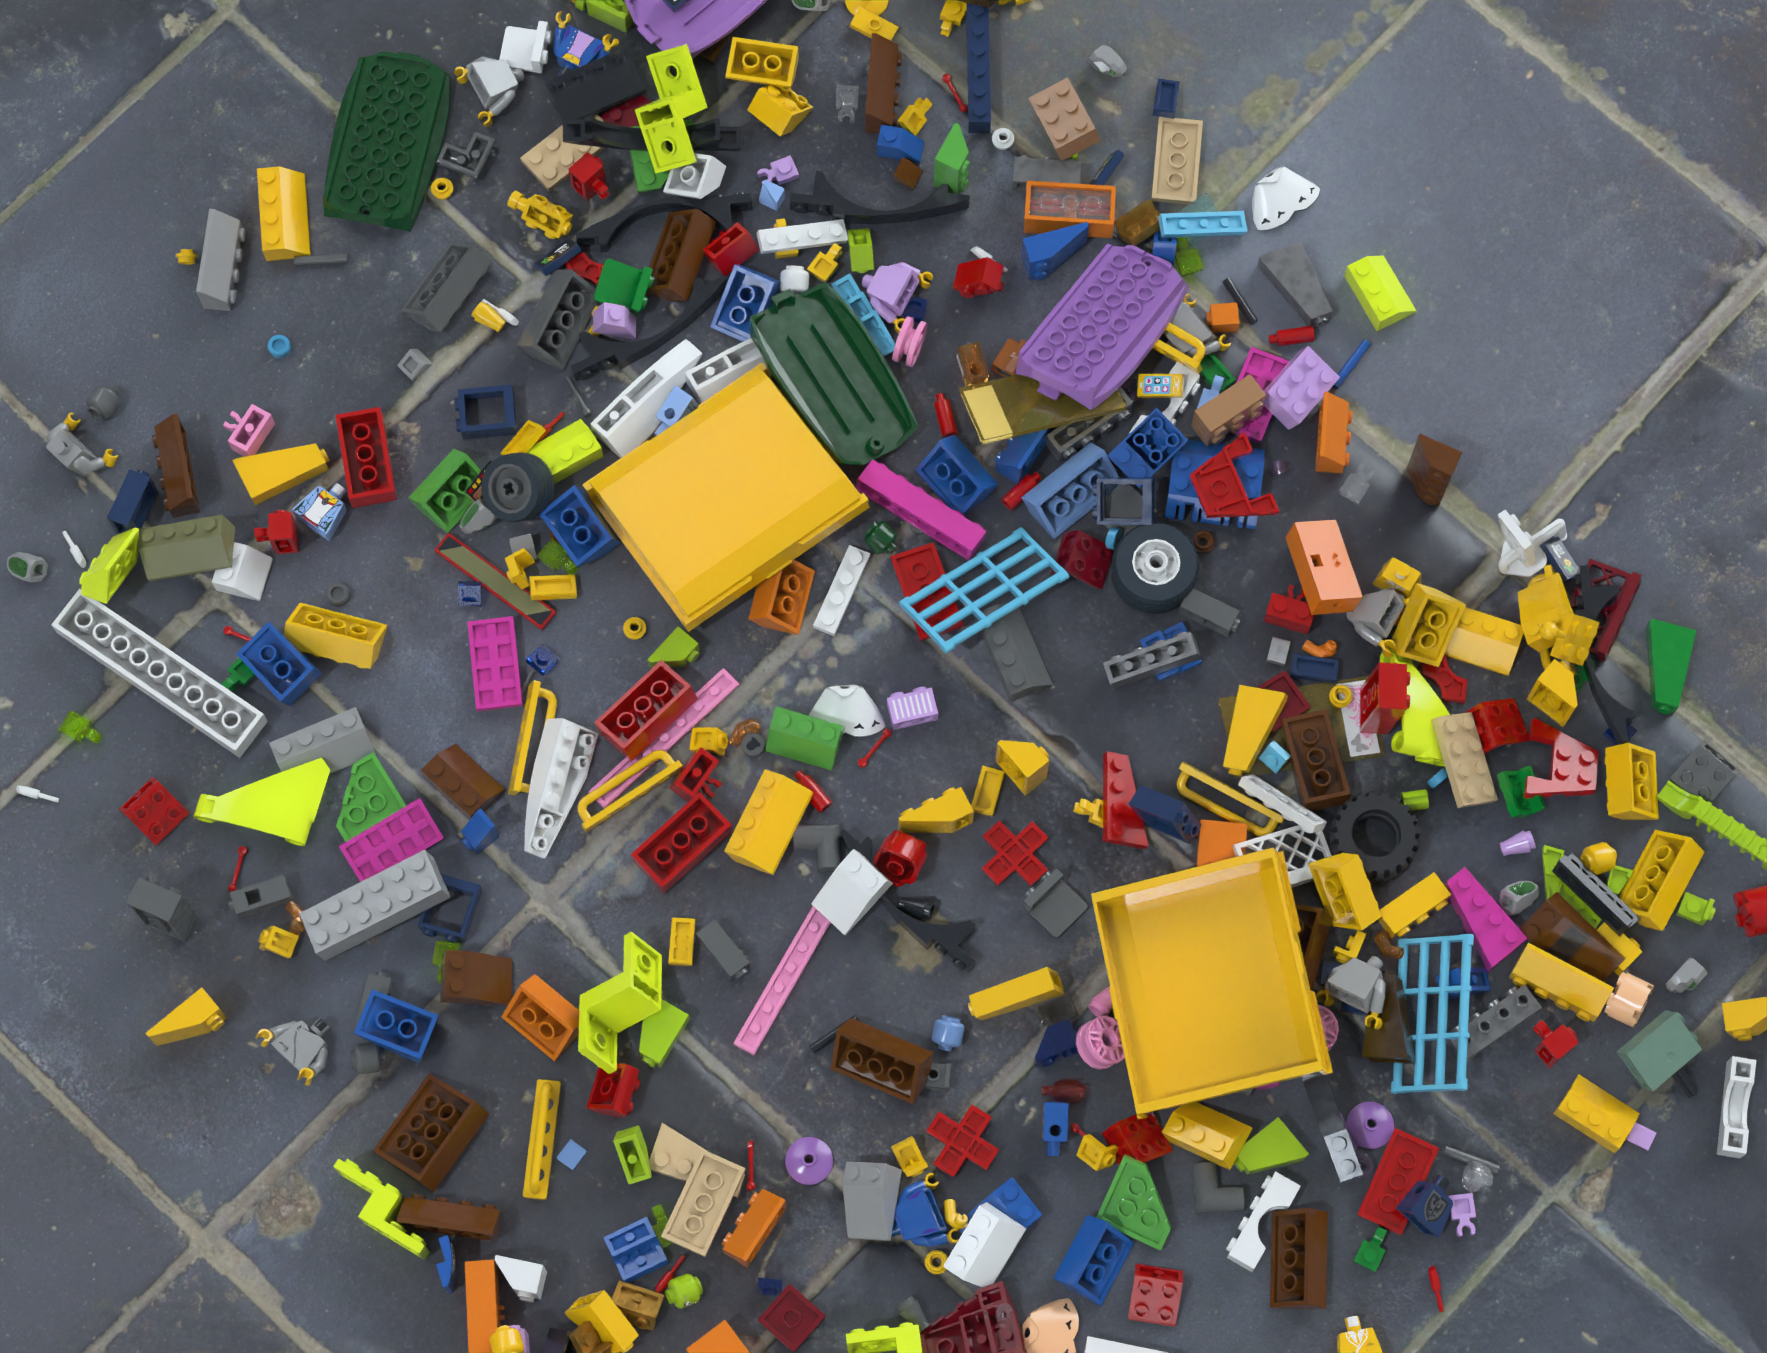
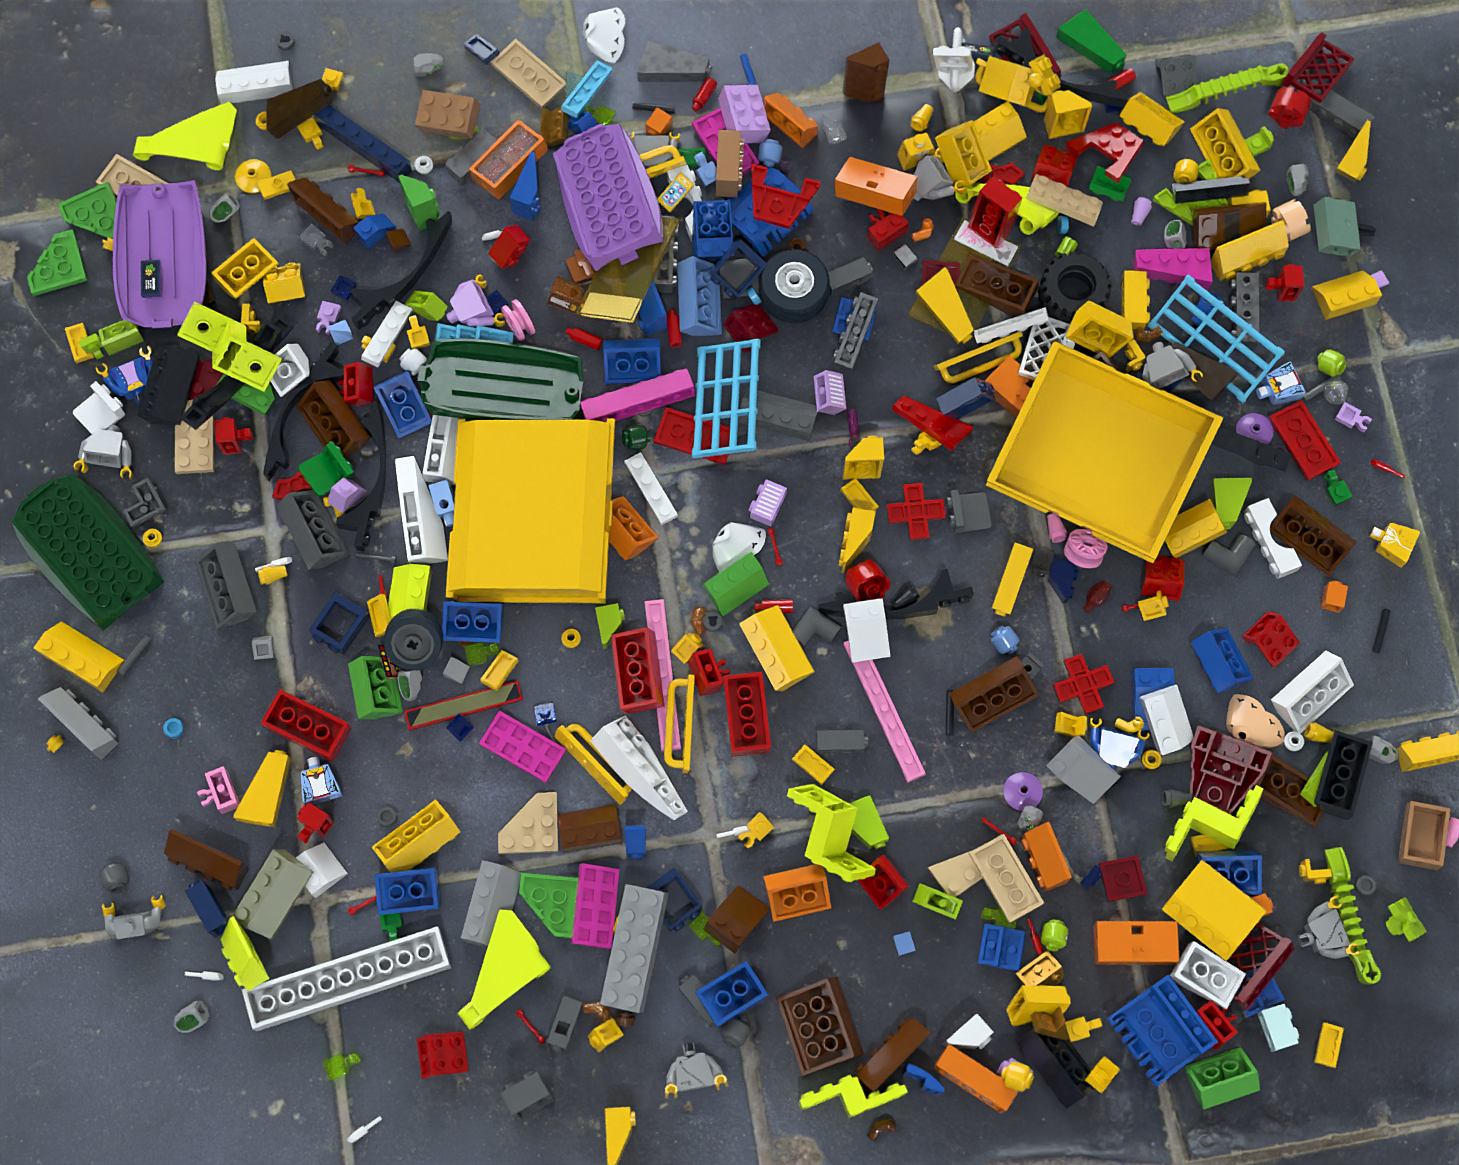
camera: 55 degrees left, 0 degrees up
yellow bracket [505,548,535,589] -> none
yellow brick [507,190,573,239] -> none
yellow piece [523,1079,561,1200] -> none
dark blue tile [534,238,582,276] -> none
blue torso [1042,1102,1068,1156] -> none
dark blue tile [1089,149,1124,185] -> none
bright green plate [1096,1154,1171,1251] -> none
medium azure plate [1259,741,1291,774] -> none
dark blue tile [1290,654,1340,684] -> none
yellow plate [1329,685,1352,708] -> none
neon yellow slope [1344,255,1416,331] -> none
dark blue torso [1396,1175,1453,1237] -> none
white arch [1717,1056,1756,1158] -> none
none -> yellow bracket [241,304,261,334]
none -> clear blue plate [331,275,357,301]
none -> tan plate [498,792,558,854]
none -> reddish brown plate [615,1012,636,1026]
none -> white piece [716,826,749,838]
none -> yellow plate [738,812,774,848]
none -> medium blue head [758,139,783,167]
none -> lavender brick [814,370,846,415]
none -> magenta piece [845,403,860,449]
none -> reddish brown arm [866,1118,896,1142]
none -> yellow cone [910,104,933,131]
none -> light grey rock [1018,806,1044,832]
none -> red cylinder [1106,68,1136,90]
none -> torso [1256,361,1306,405]
none -> lime head [1317,349,1346,377]
none -> orange brick [1321,581,1348,613]

